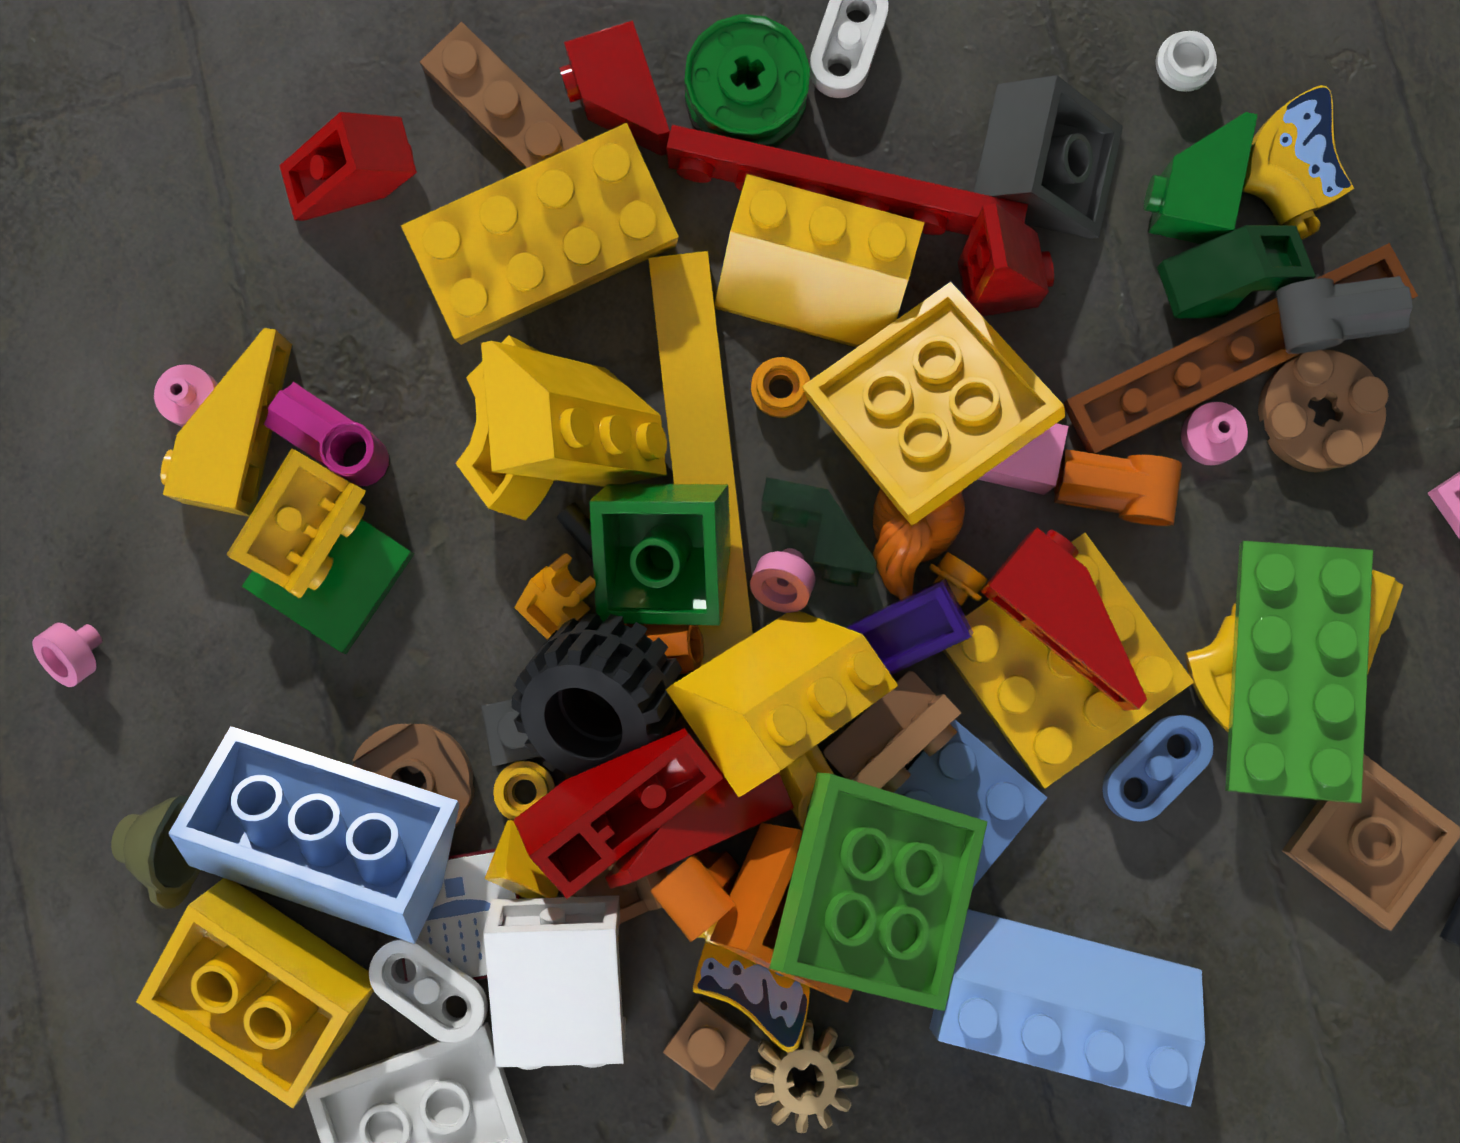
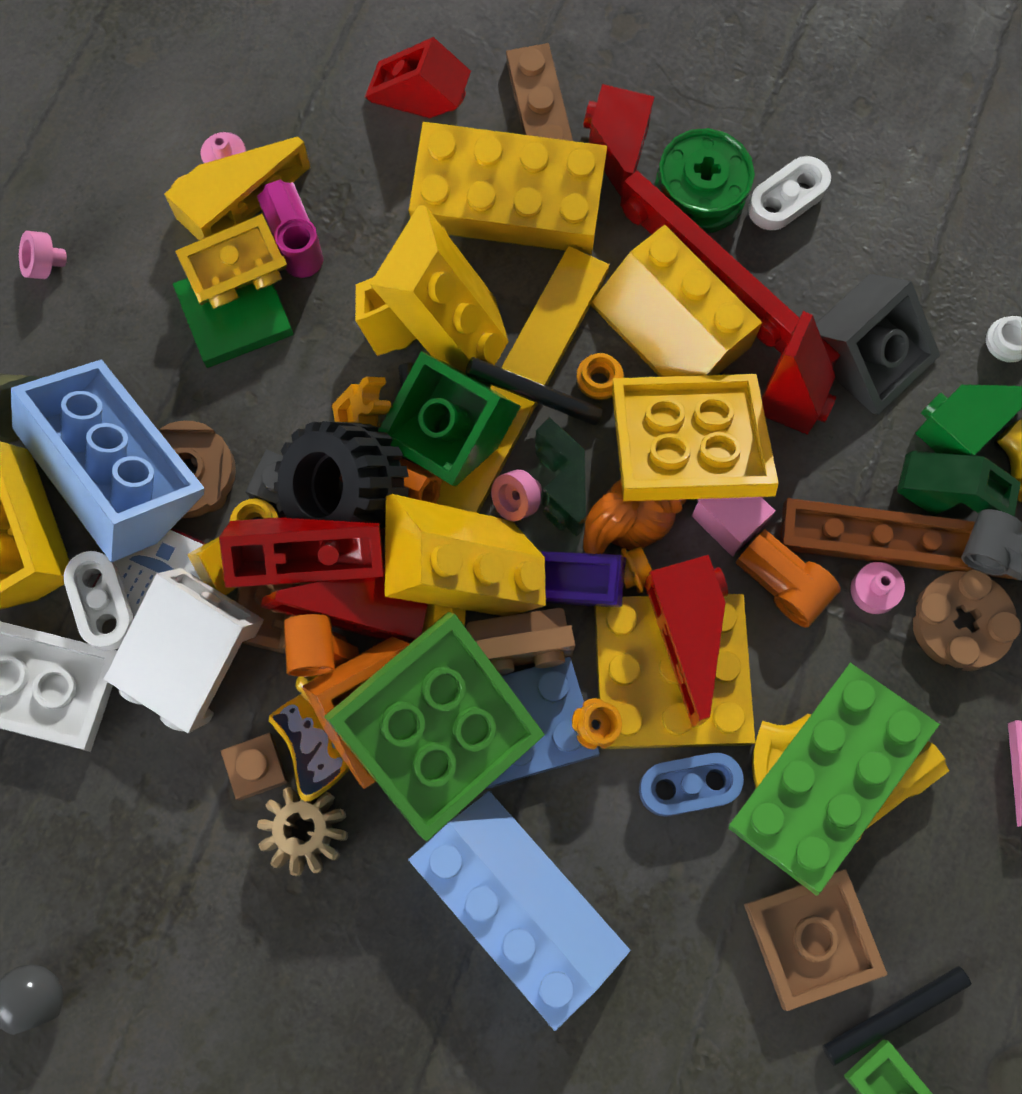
camera: 30 degrees right, 10 degrees down
none -> black bar [465,357,602,425]
none -> light orange plate [572,698,622,750]

